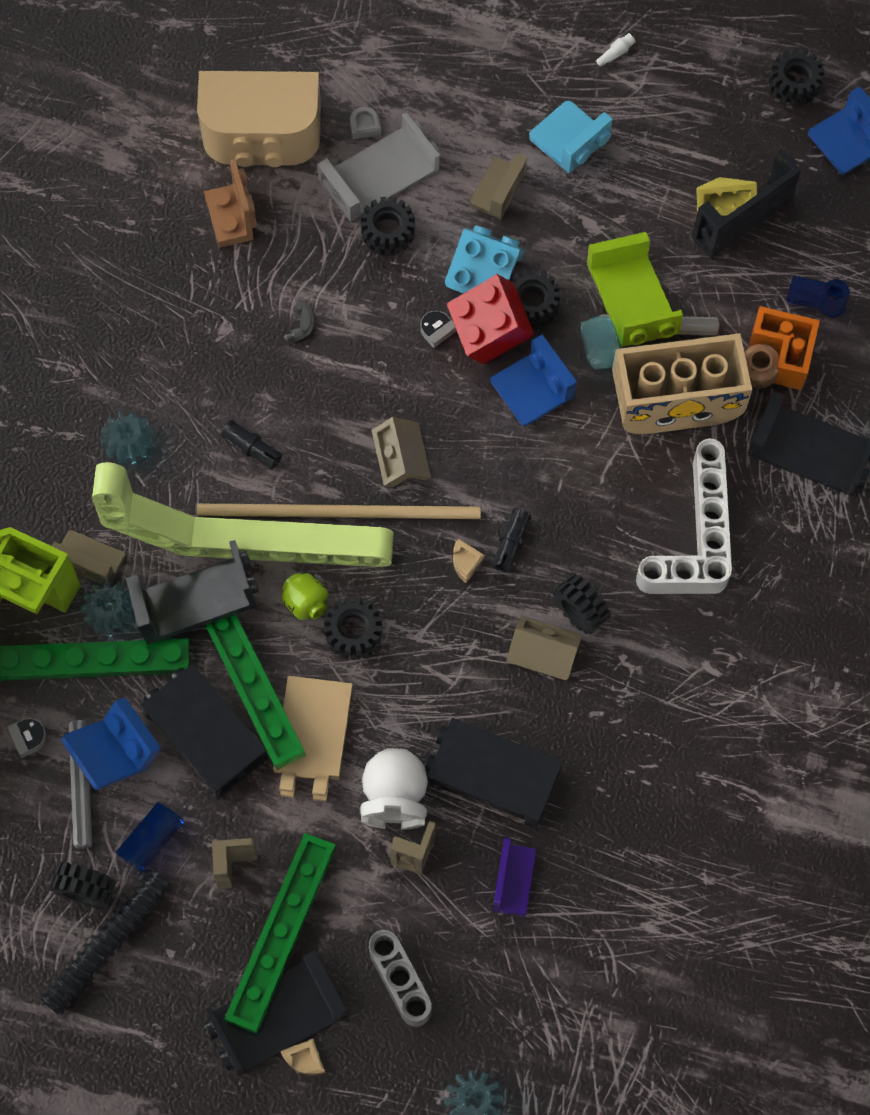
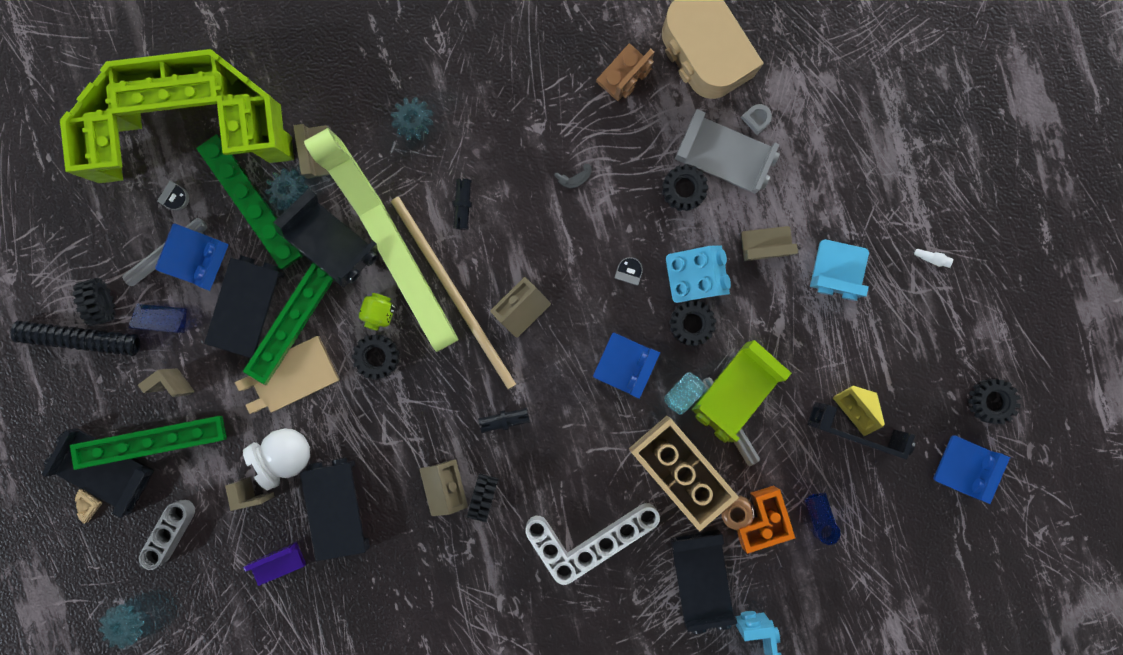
camera: 55 degrees right, 20 degrees up
brick [447,274,534,364] -> none
tan tile [453,538,485,583] -> none

